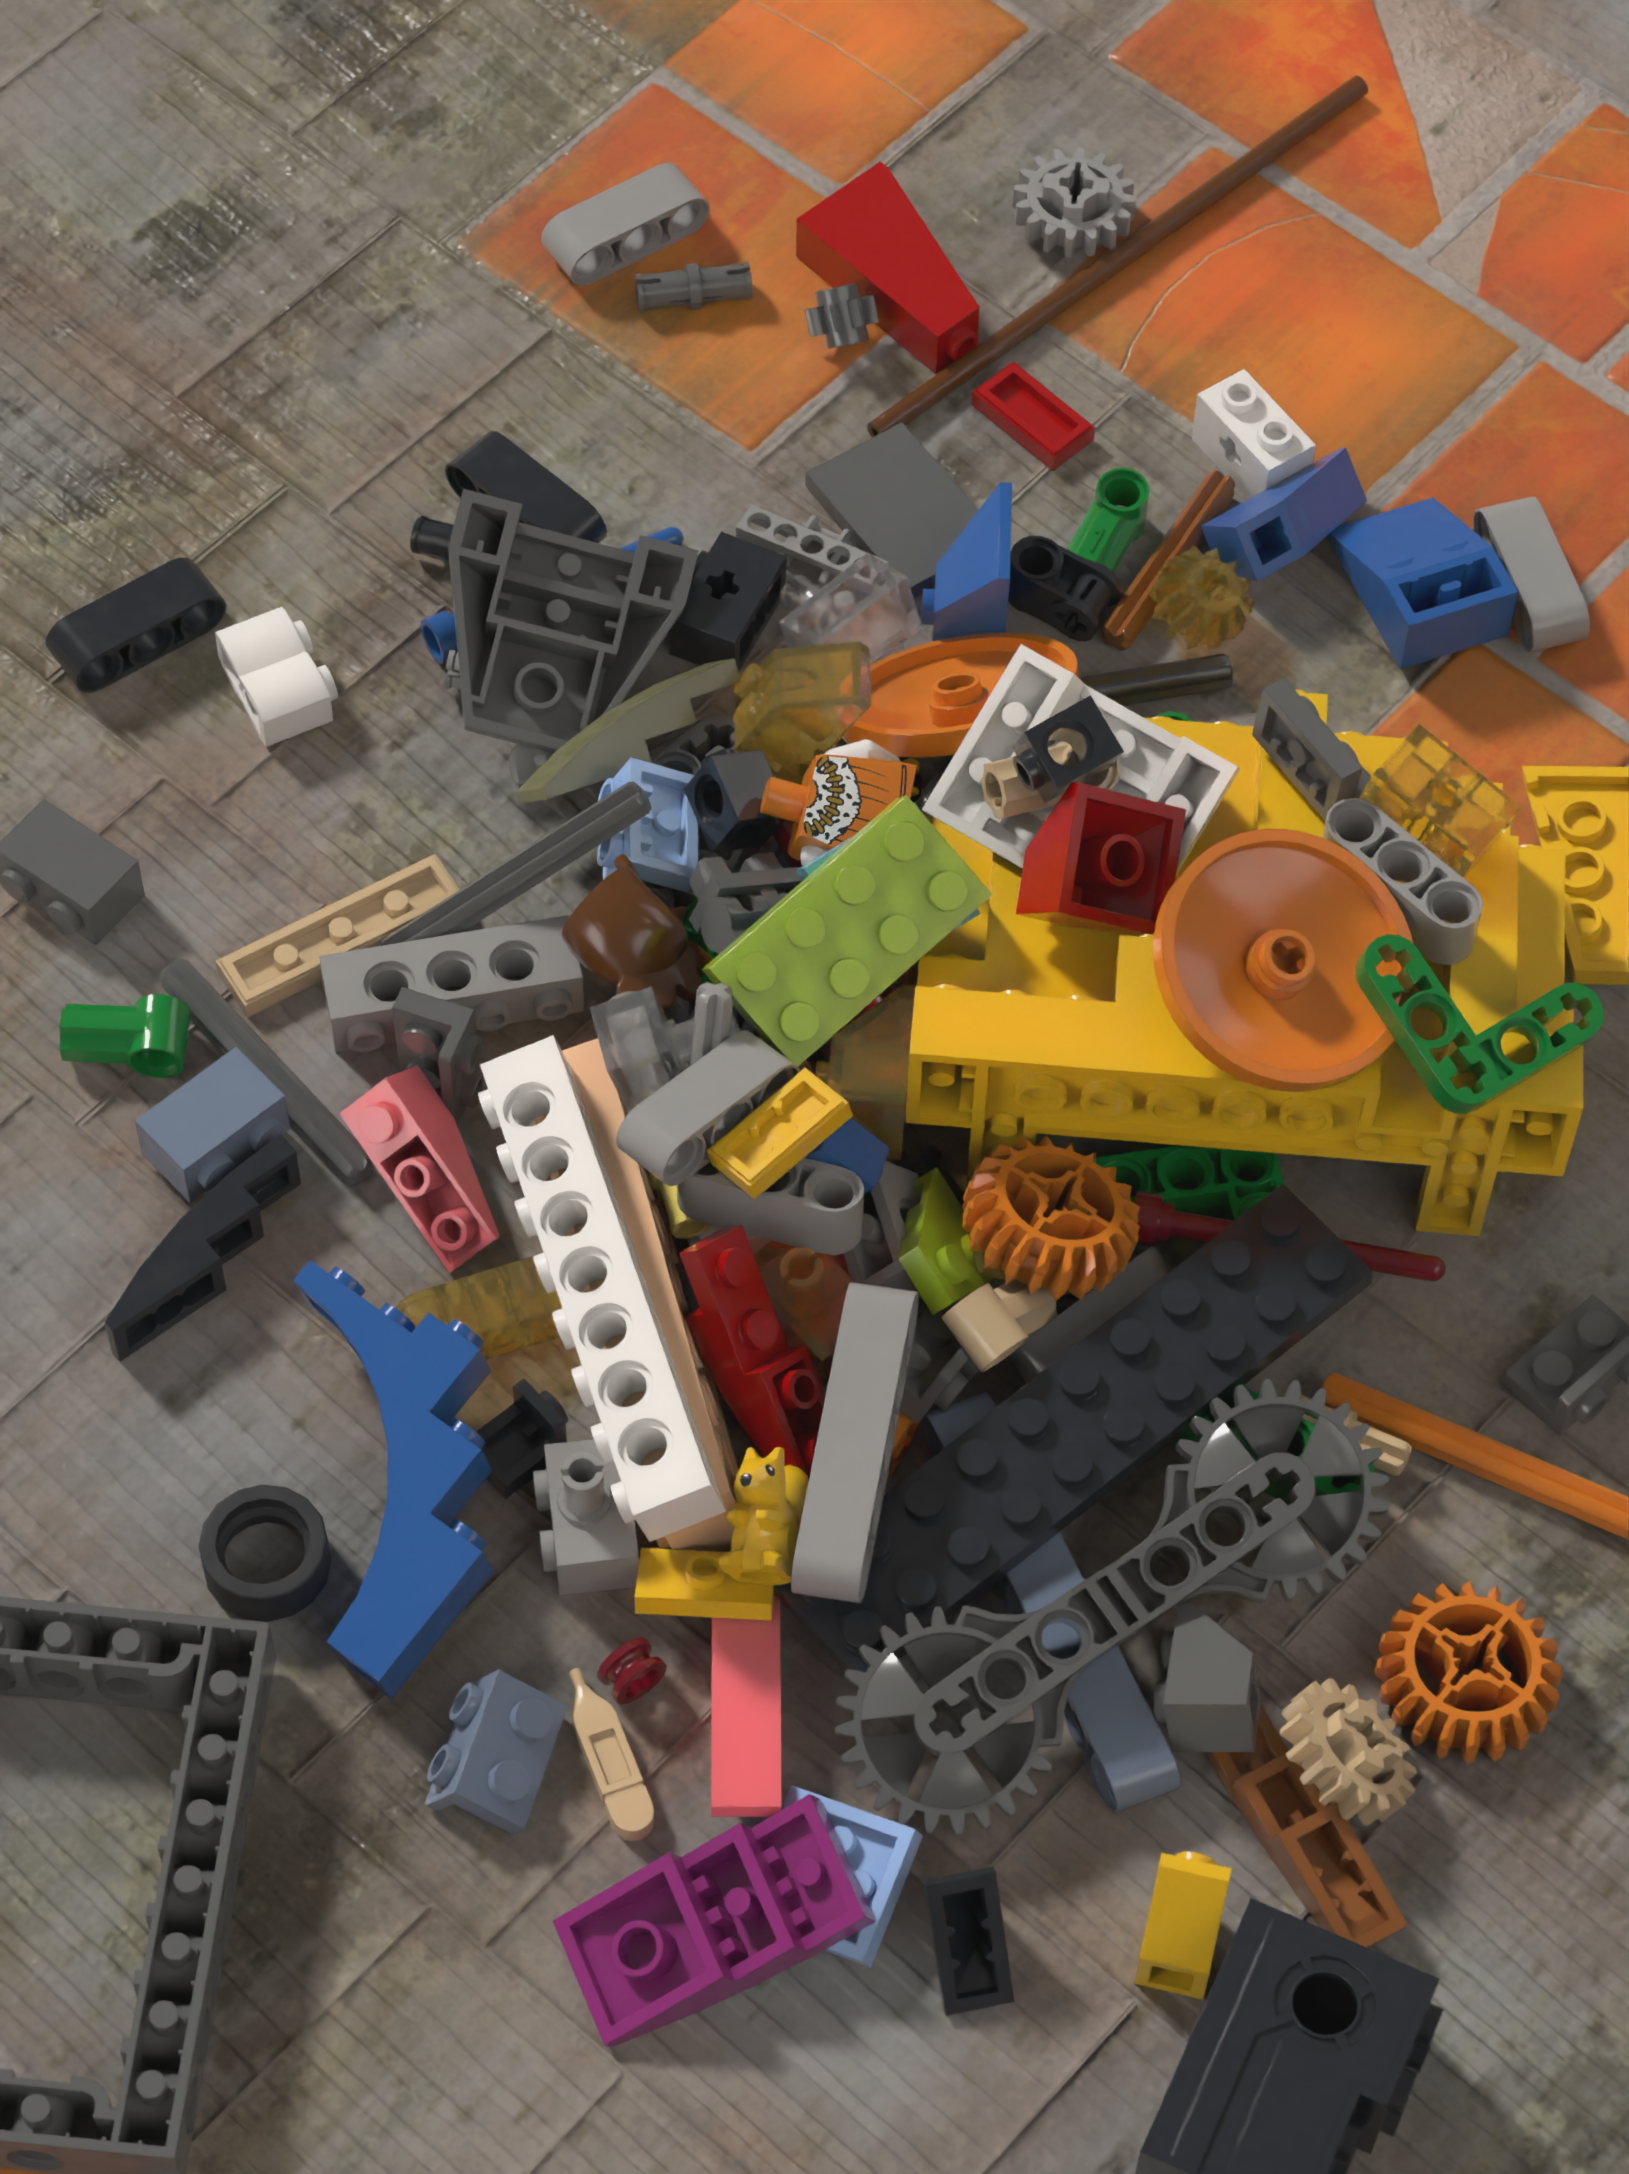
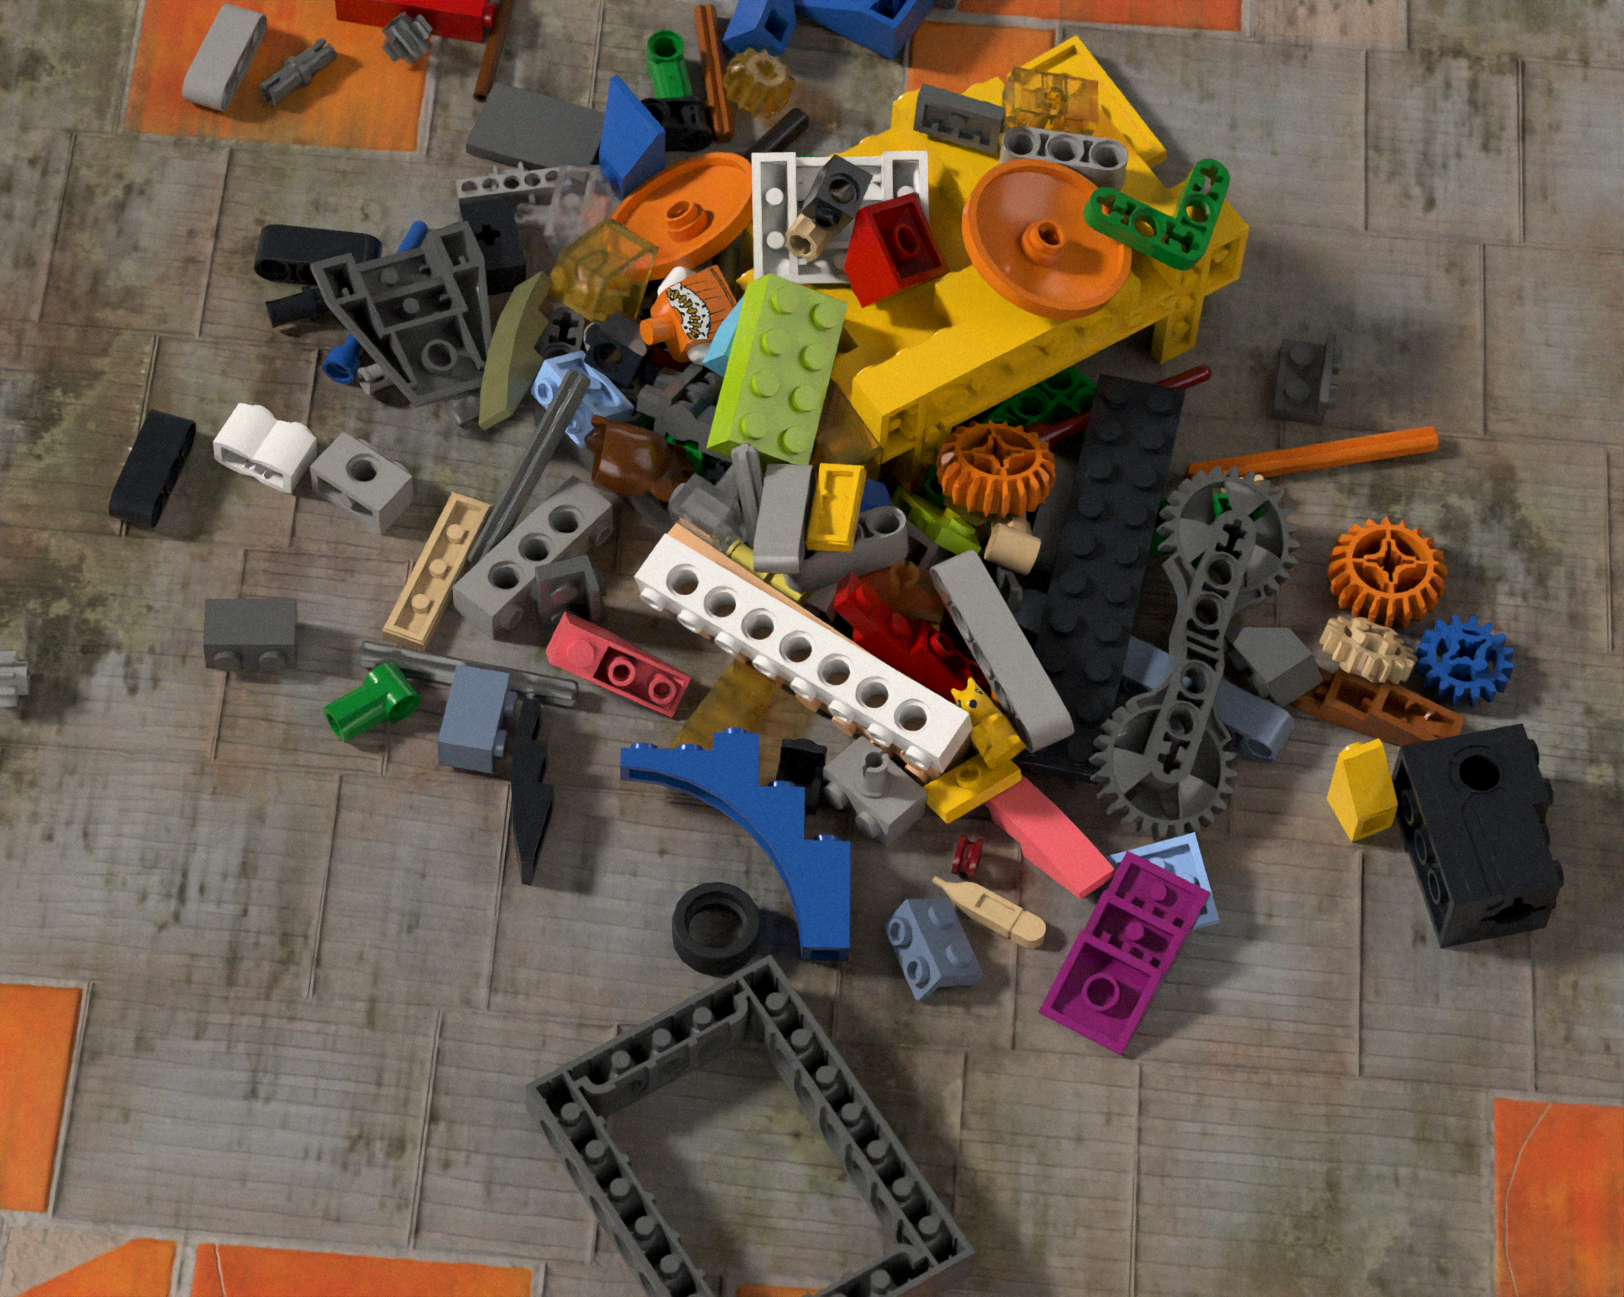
camera: 40 degrees left, 0 degrees up
black slope [924,1866,1015,2016] -> none
red tile [971,361,1095,471] -> none
none -> light grey brick [310,431,414,535]
none -> blue gear [1416,615,1514,708]

